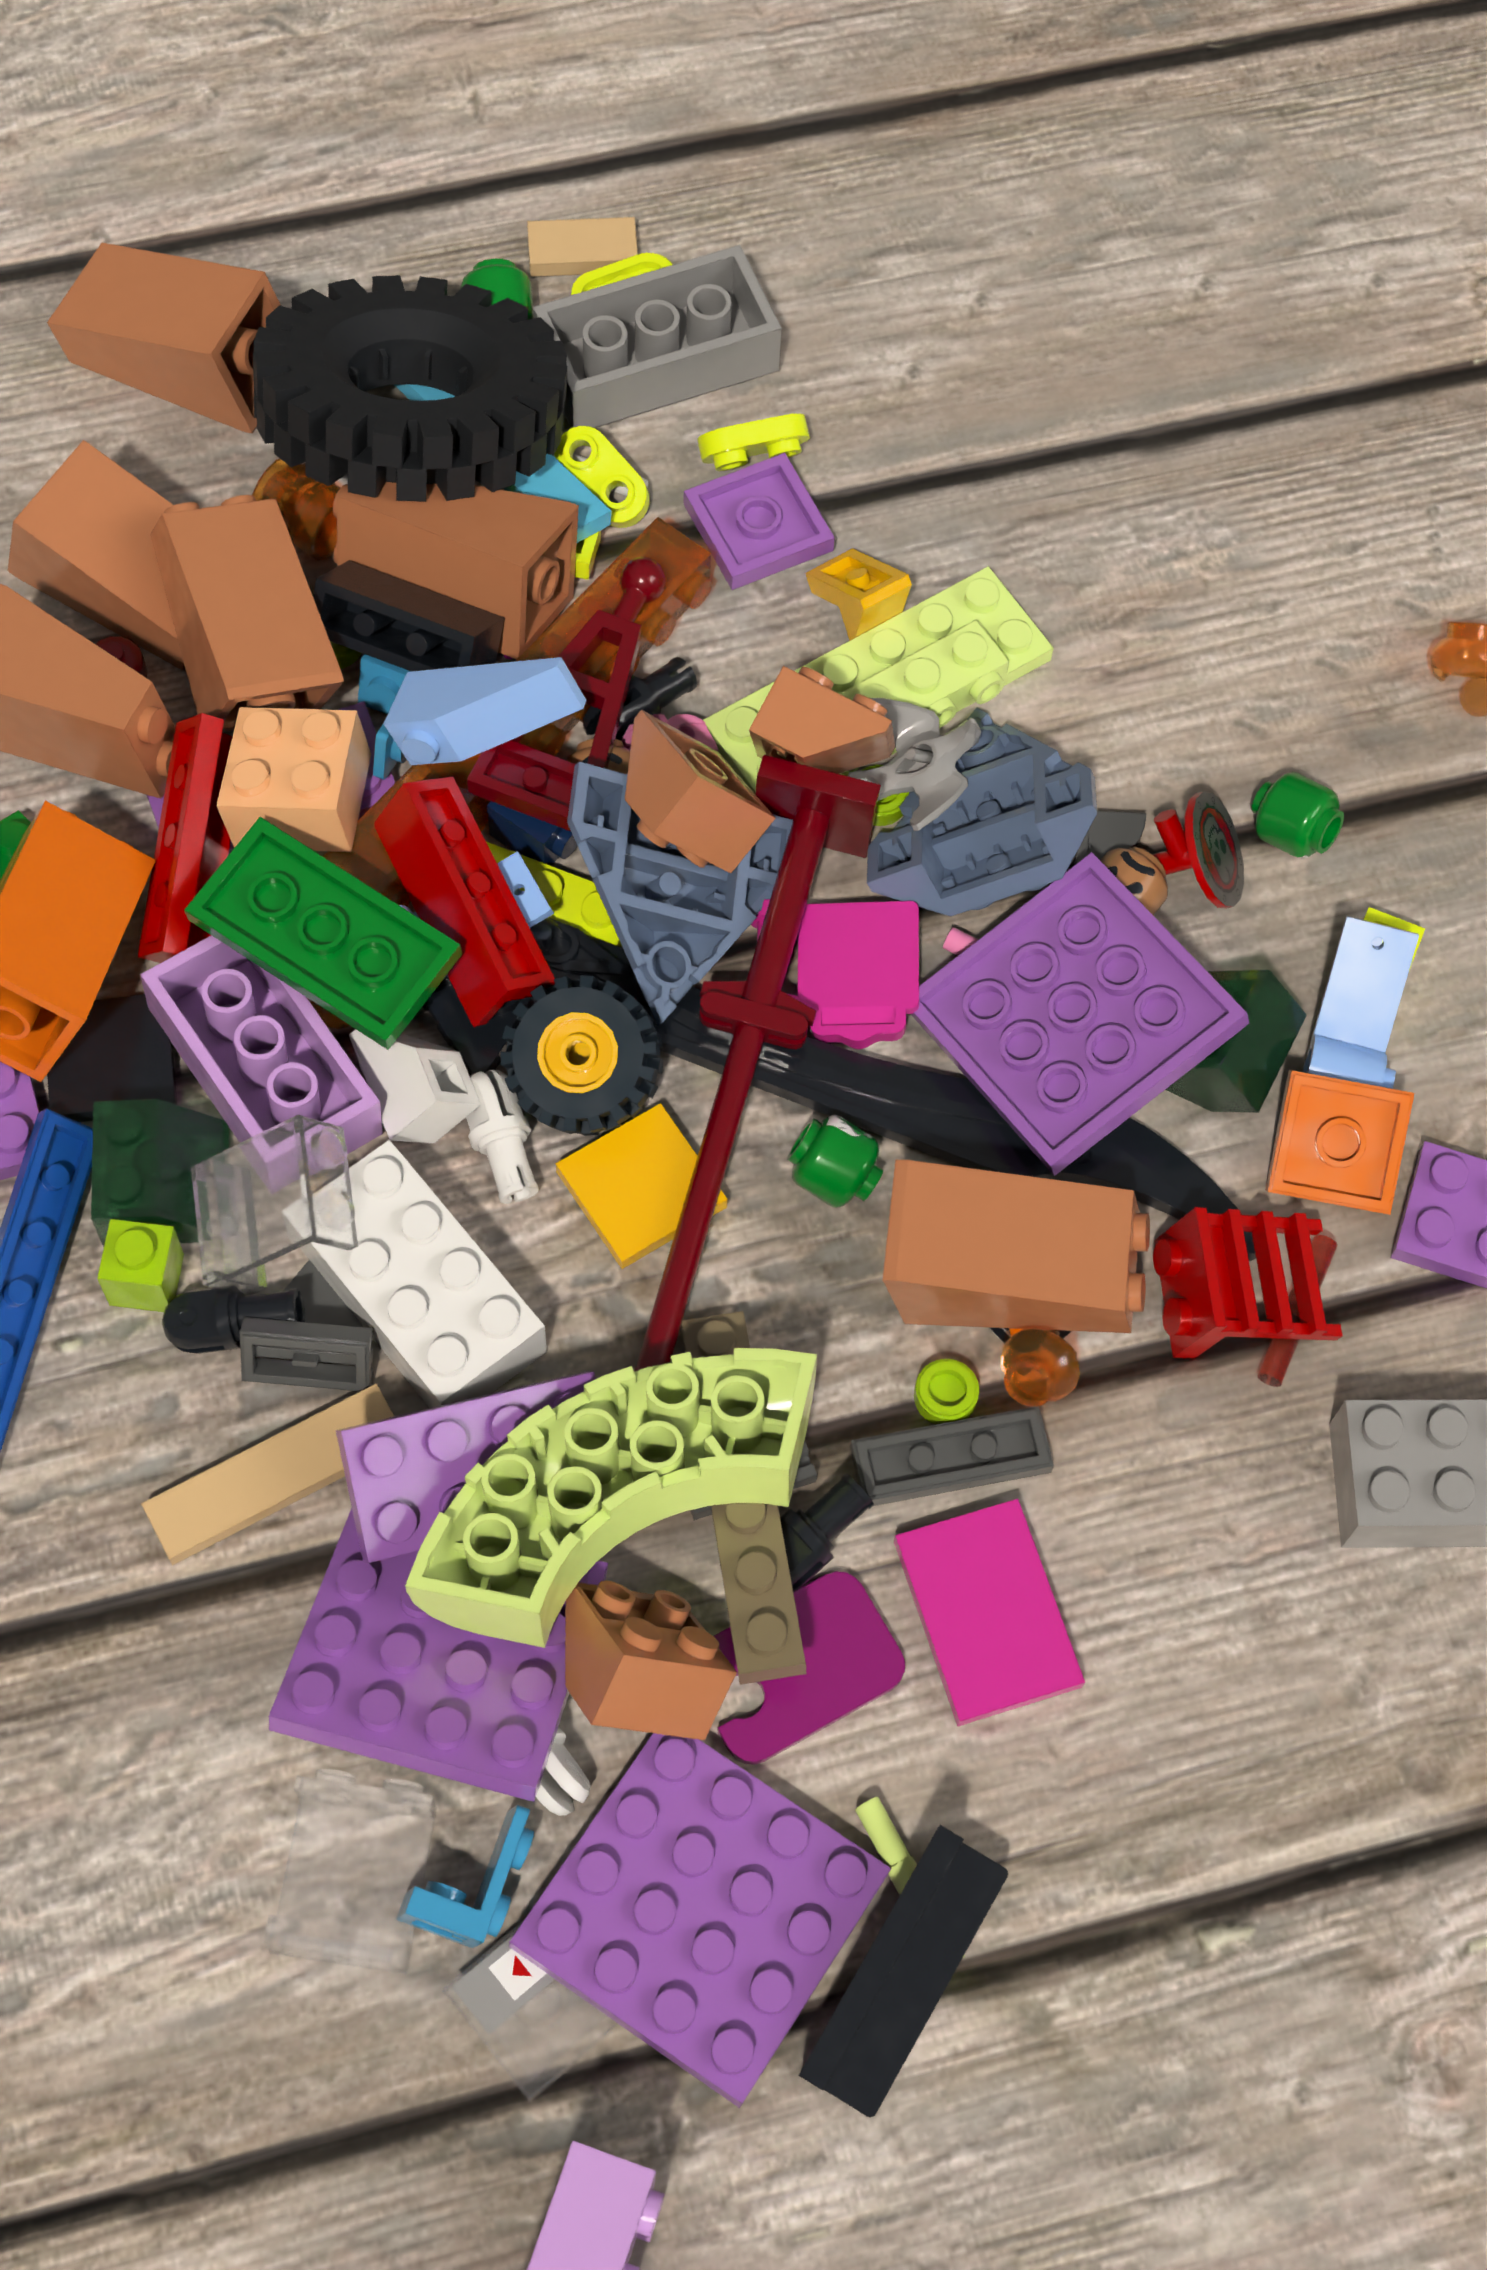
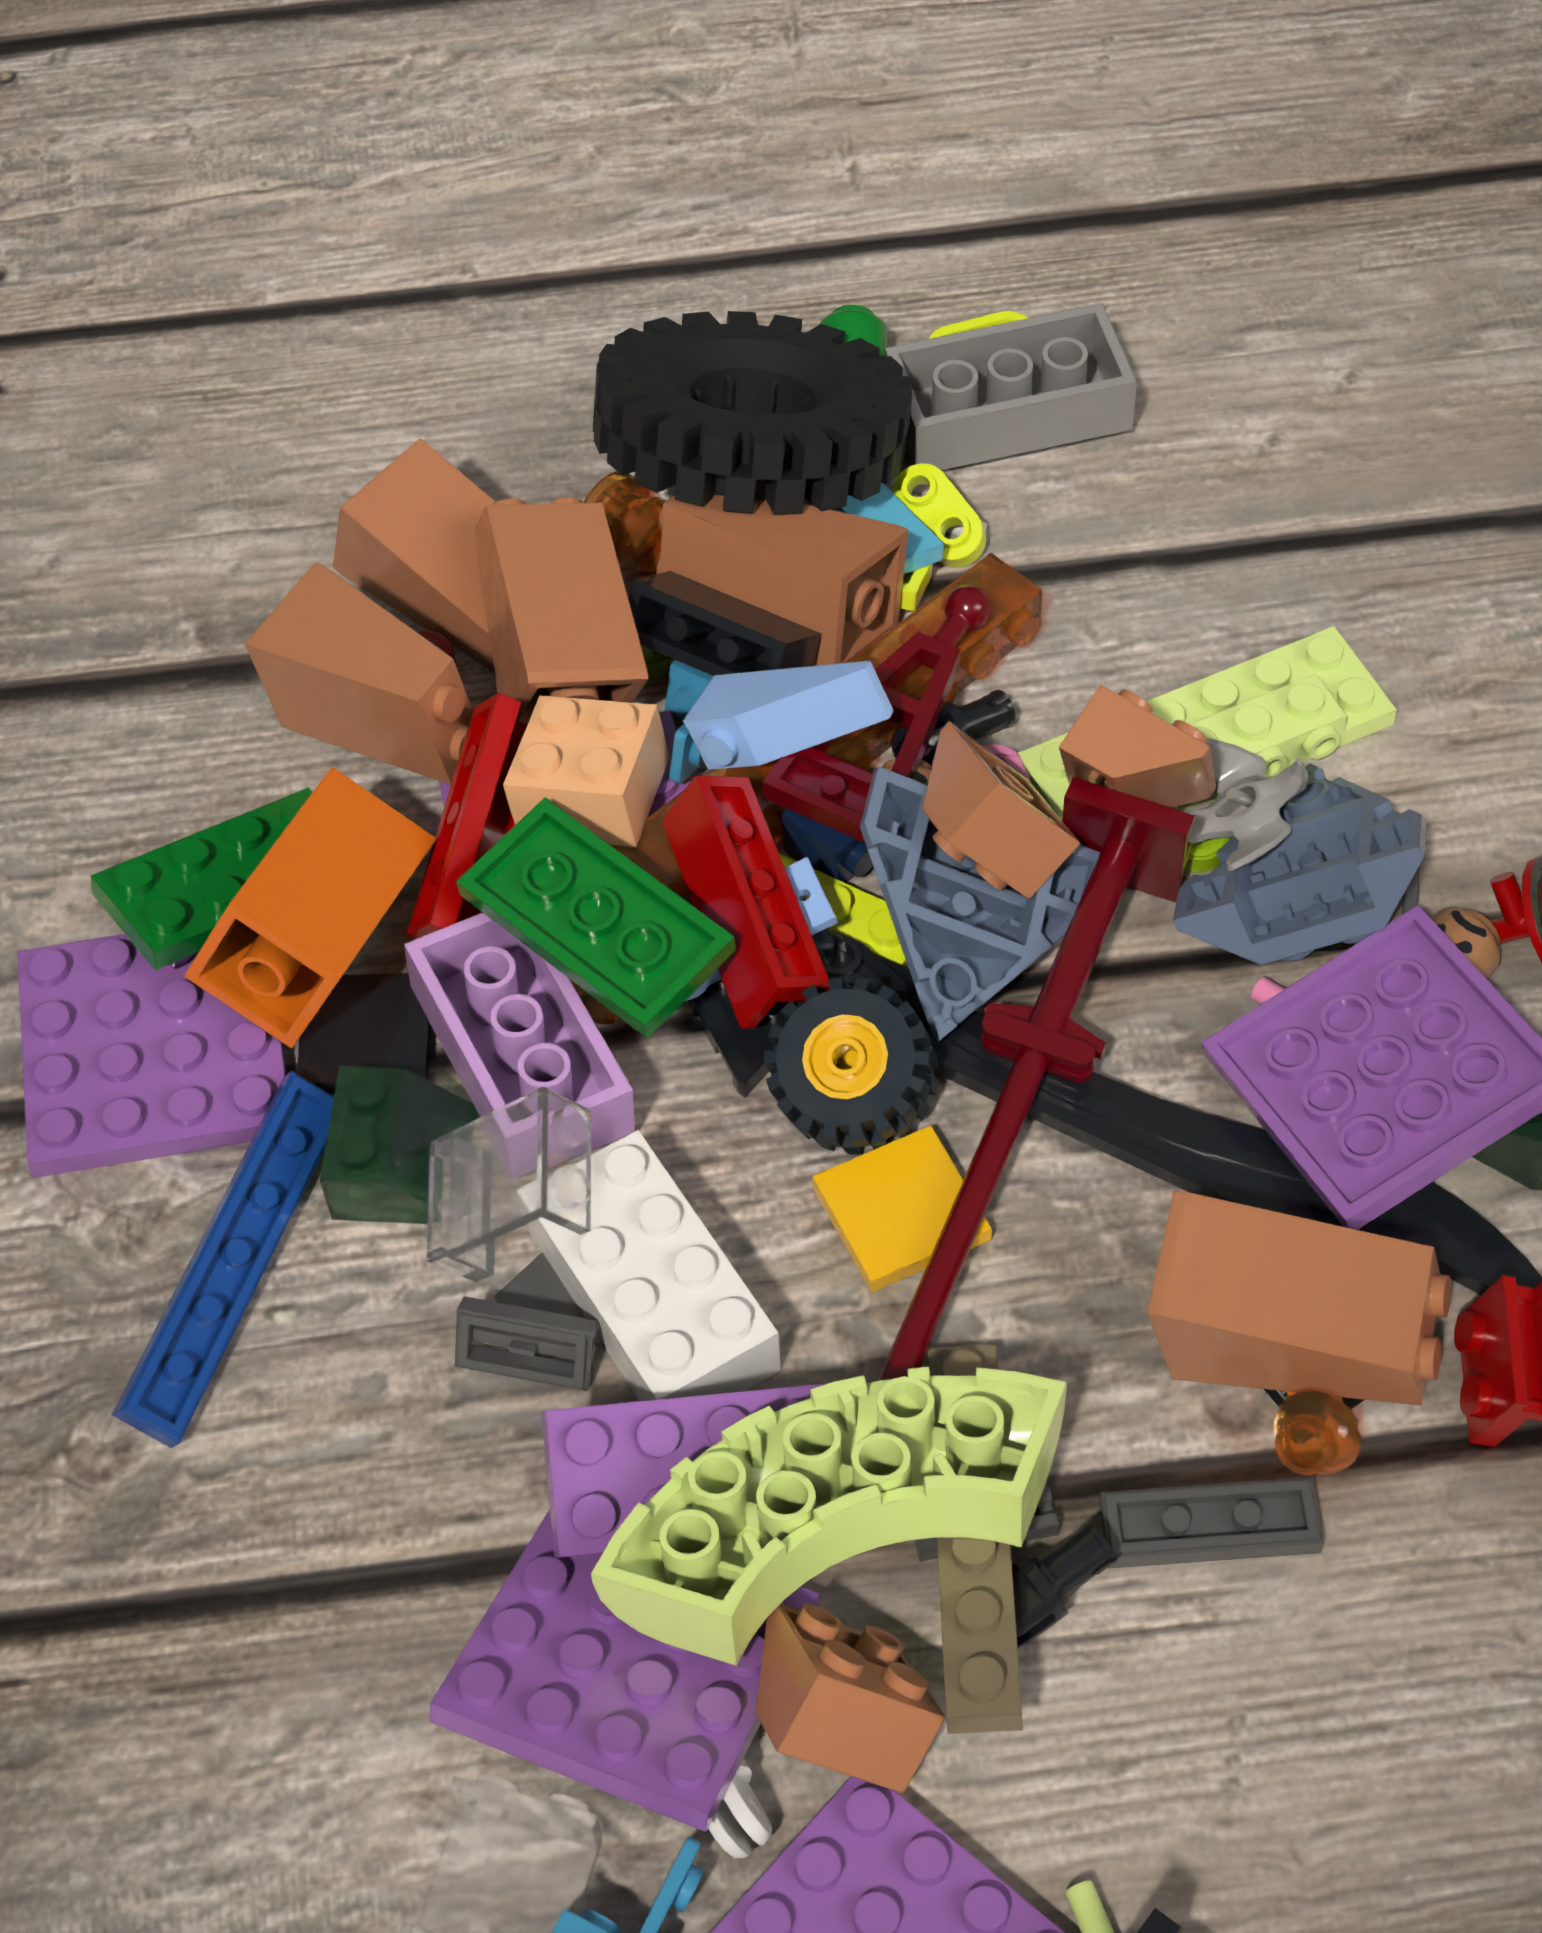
camera: 15 degrees right, 10 degrees down
nougat slope [47,243,281,433] -> none
lime brick [97,1219,184,1312] -> none
tan tile [141,1383,394,1566] -> none
black arm [162,1285,305,1354] -> none
white slope [349,1029,481,1143] -> none
white arm [466,1070,539,1204] -> none
tan tile [527,217,638,277] -> none
medium lavender plate [683,453,835,590] -> none
neon yellow plate [697,414,810,471] -> none
magenta piece [714,1571,905,1765] -> none
dark pink piece [751,899,919,1050] -> none
green head [787,1115,883,1208] -> none
yellow slope [805,548,912,640] -> none
dark pink tile [893,1498,1085,1727] -> none
lime tile [914,1359,979,1425] -> none
dark grey tile [1088,811,1146,860] -> none

